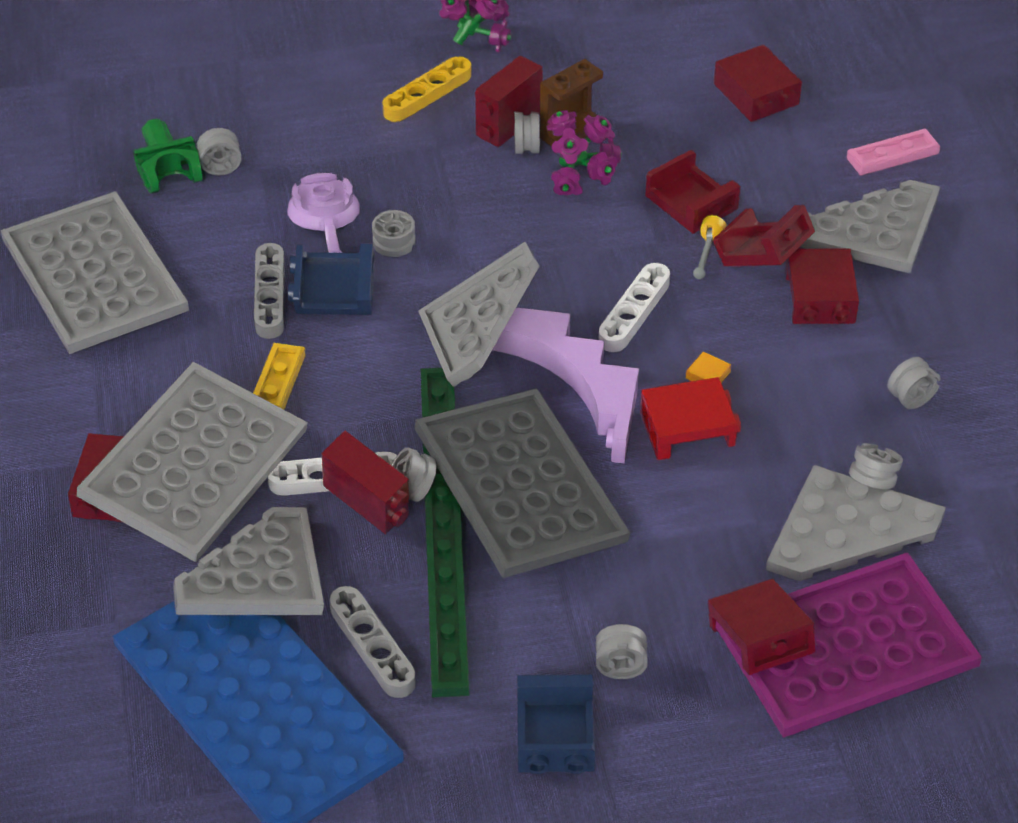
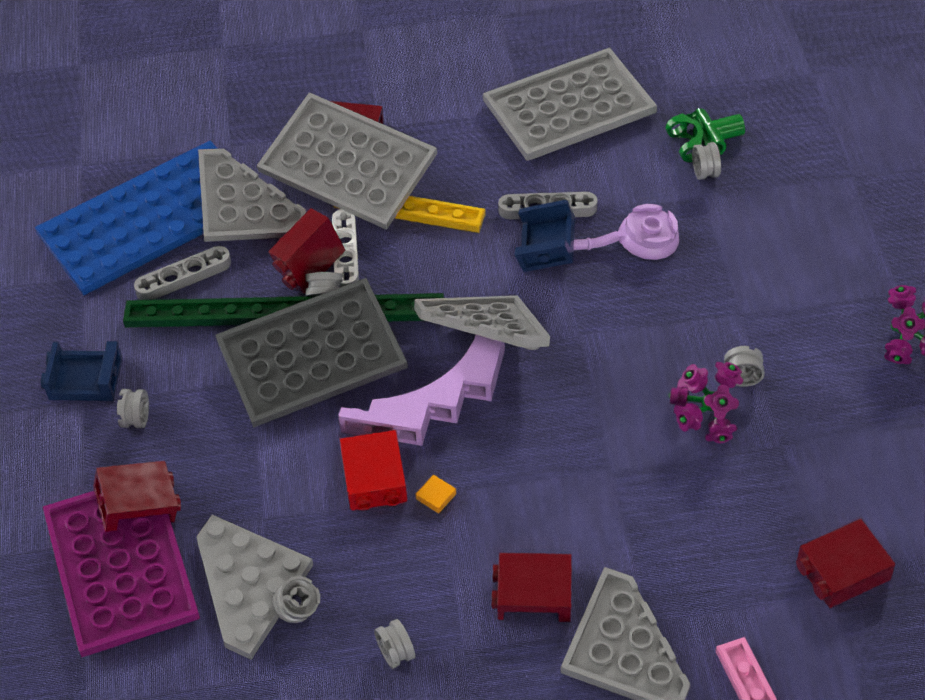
camera: 95 degrees right, 5 degrees up
light grey wheel [372,210,415,257] -> none
yellow beam [382,56,472,122] -> none
dark red brick [475,55,543,148] -> none
reddish brown panel [540,59,604,147] -> none
white beam [598,263,670,352] -> none
dark red panel [645,150,741,234] -> none
hinge [693,215,727,279] -> none
dark red panel [713,205,815,266] -> none

